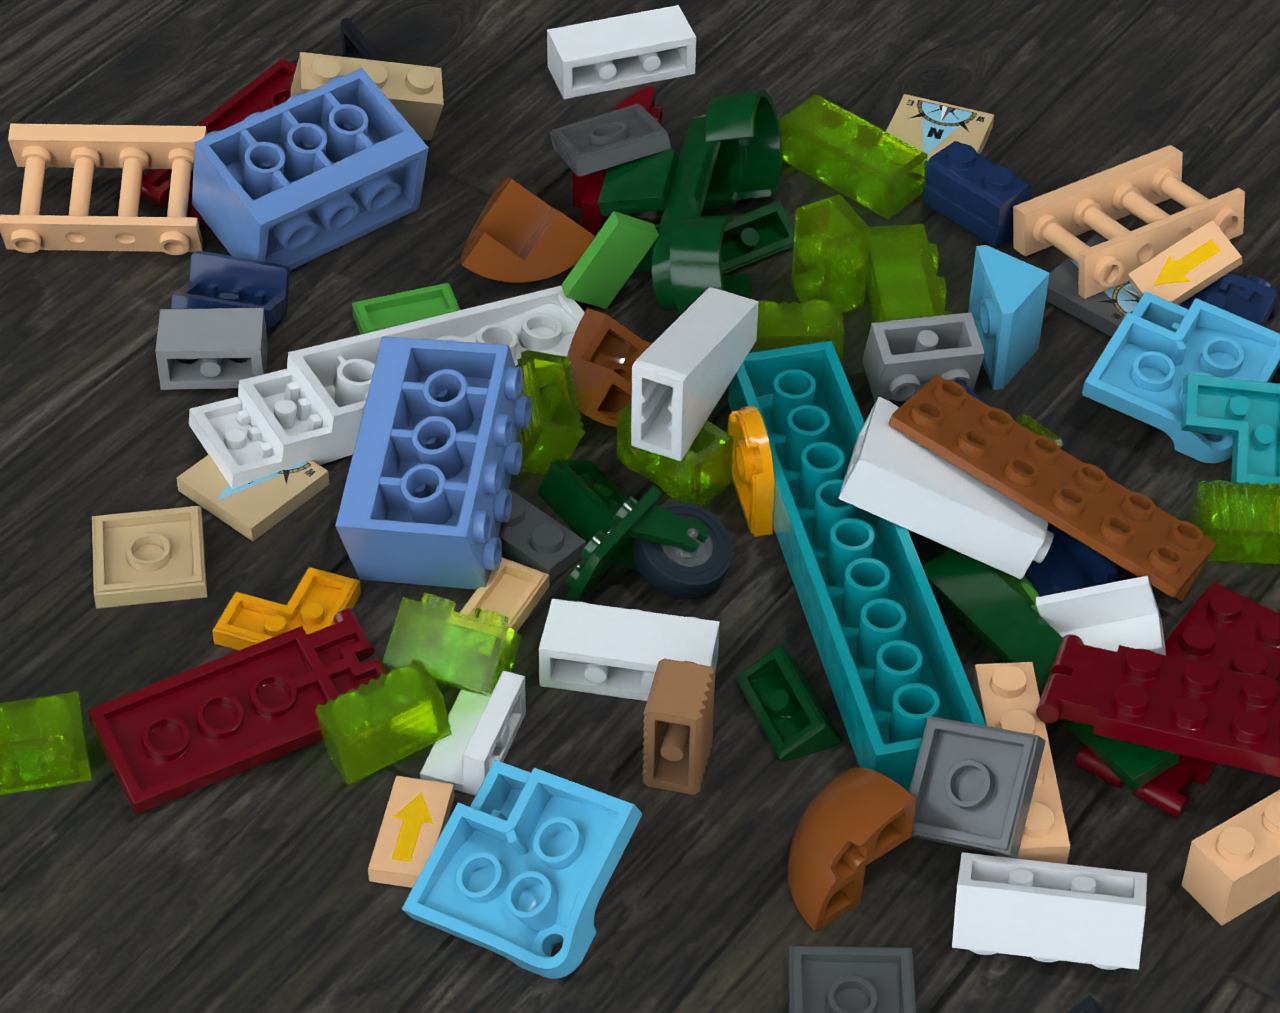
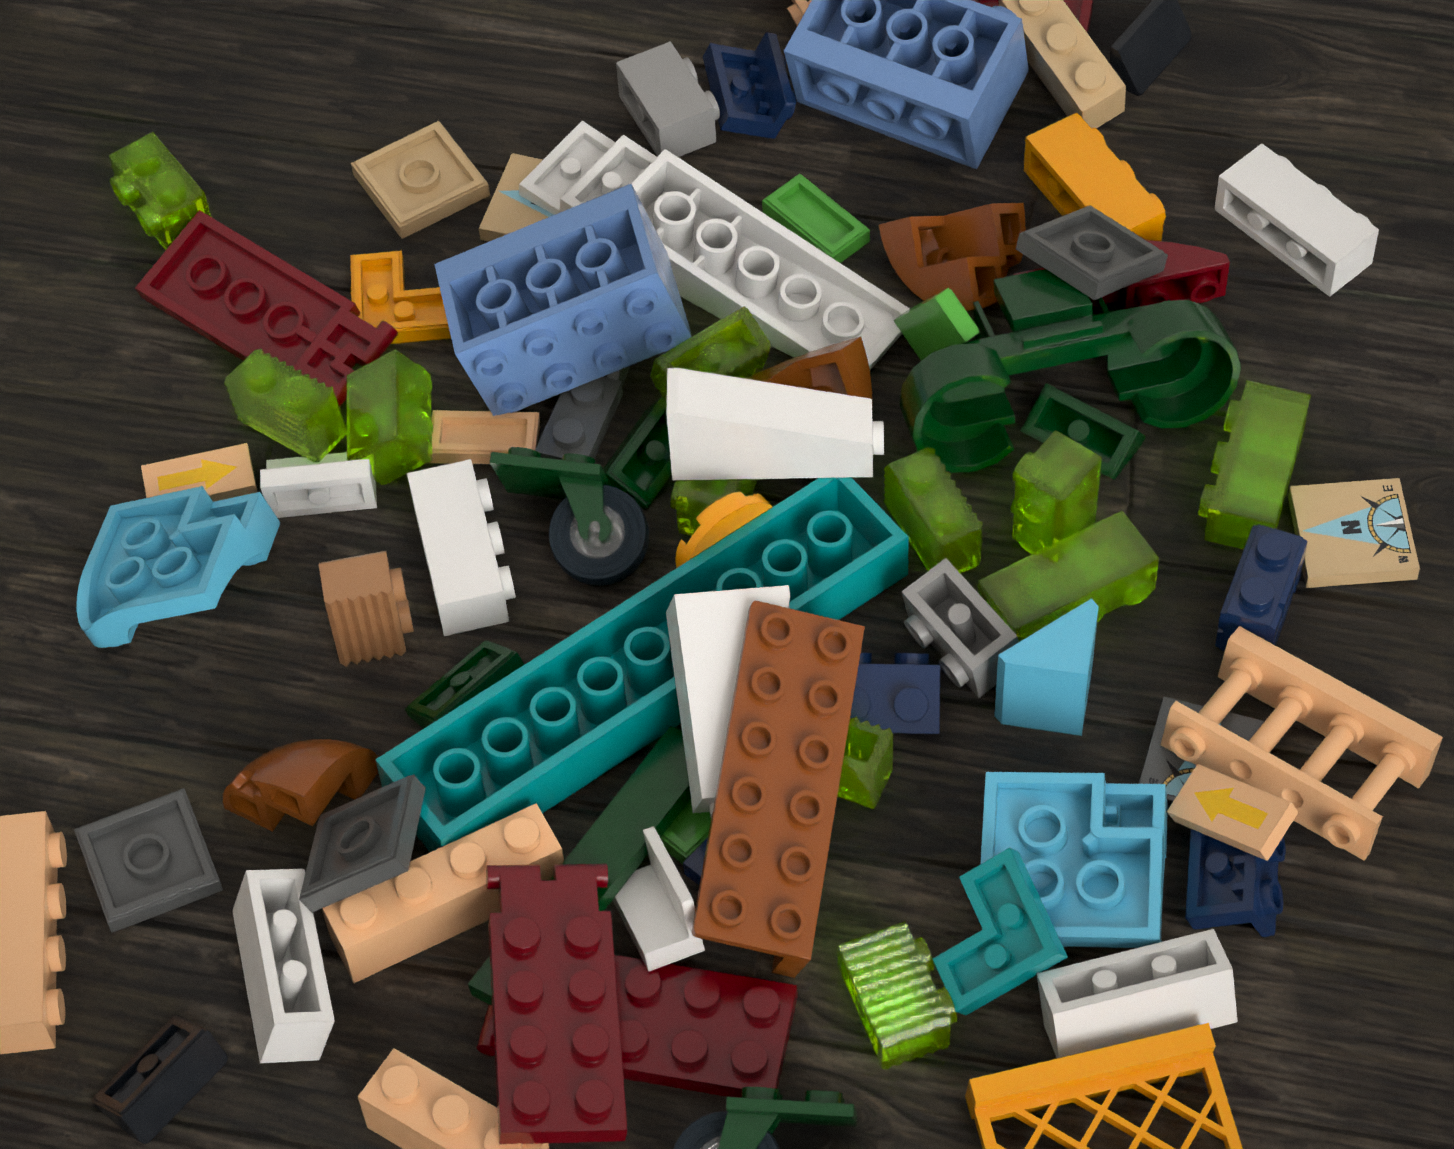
camera: 70 degrees right, 10 degrees up
none -> light orange brick [1024,112,1166,241]

